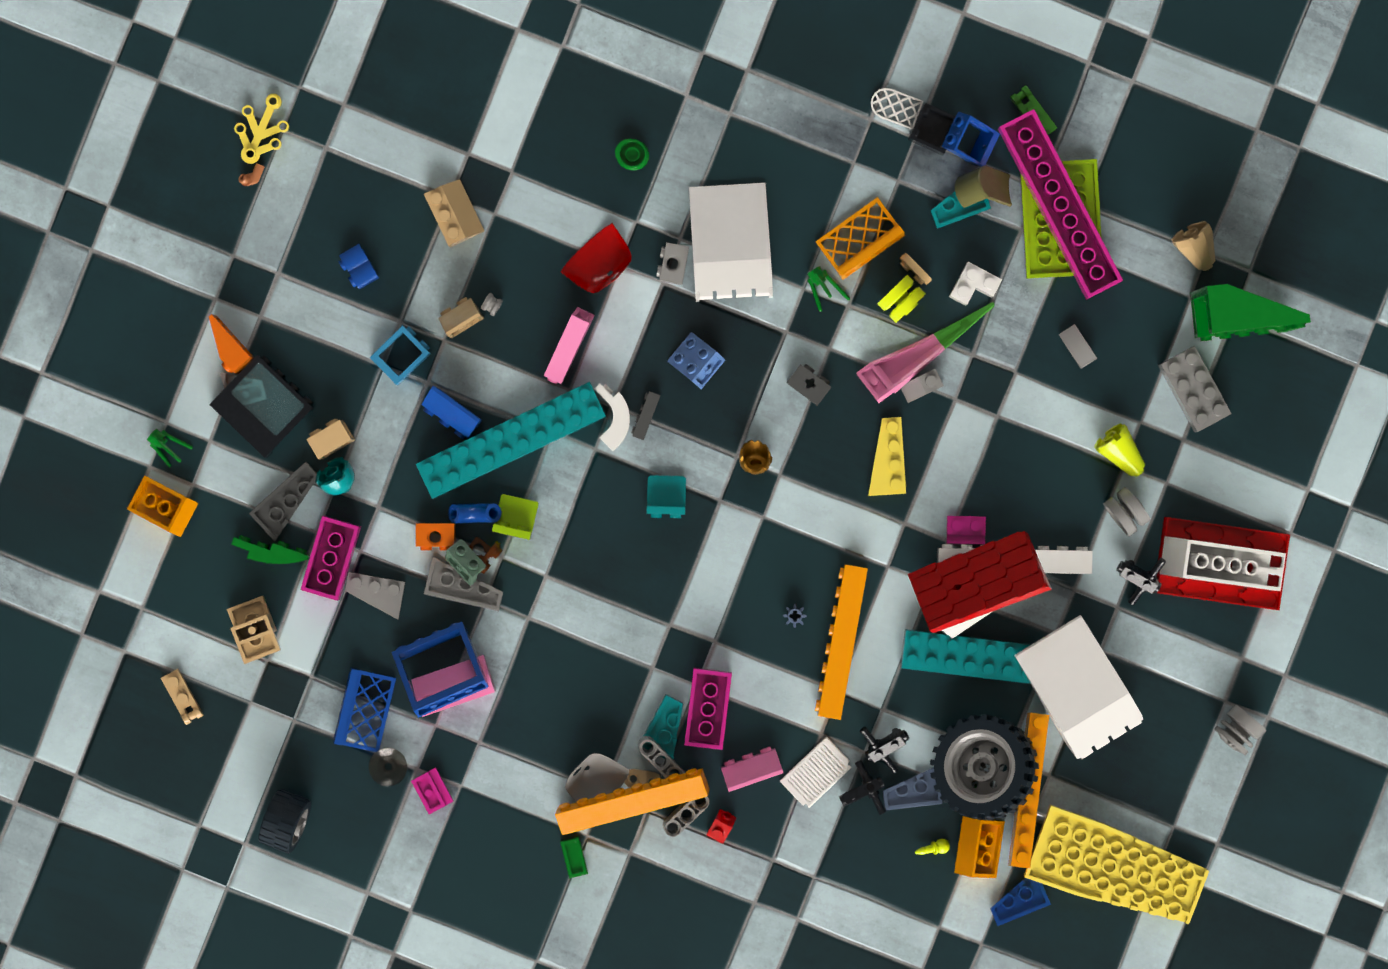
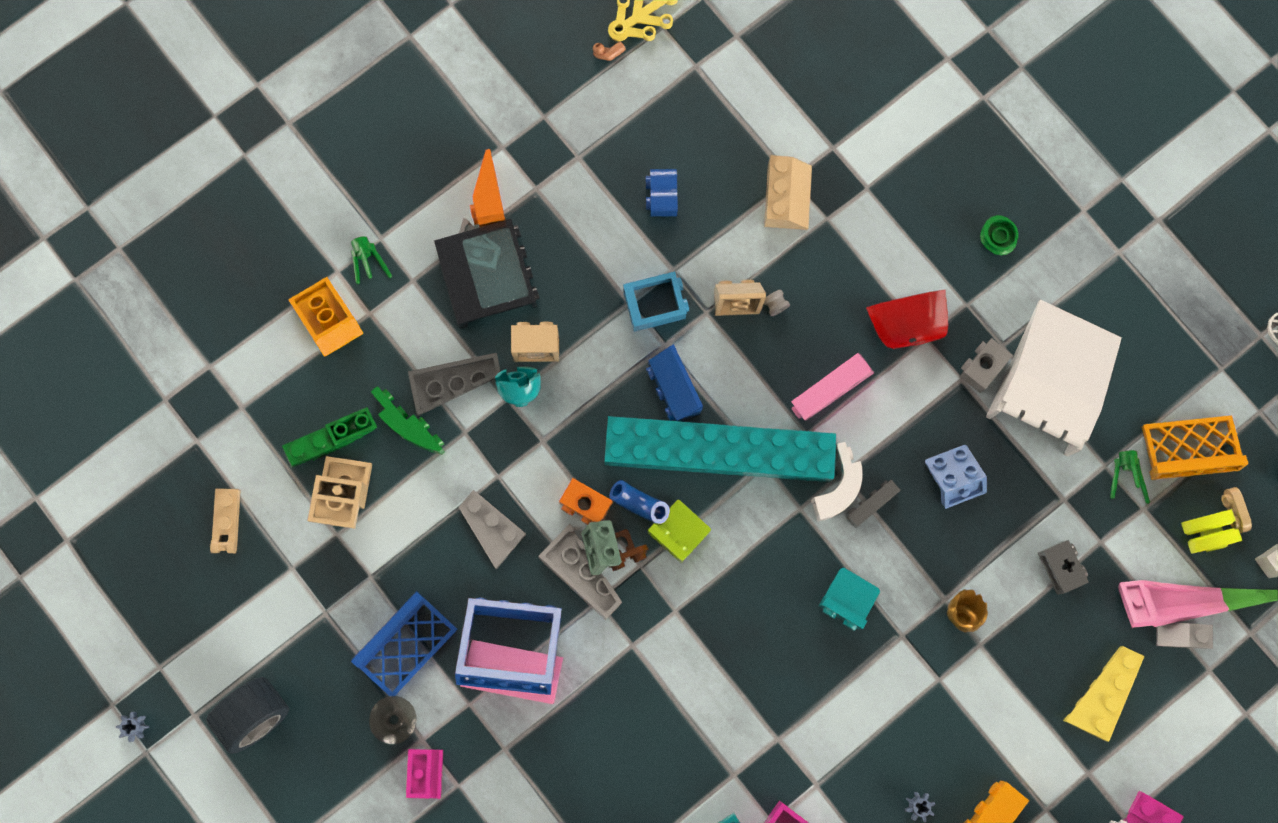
camera: 20 degrees right, 10 degrees down
dark pink brick [300,516,361,601] -> none
none -> sand blue gear [116,712,149,742]
none -> green slope [282,407,377,468]

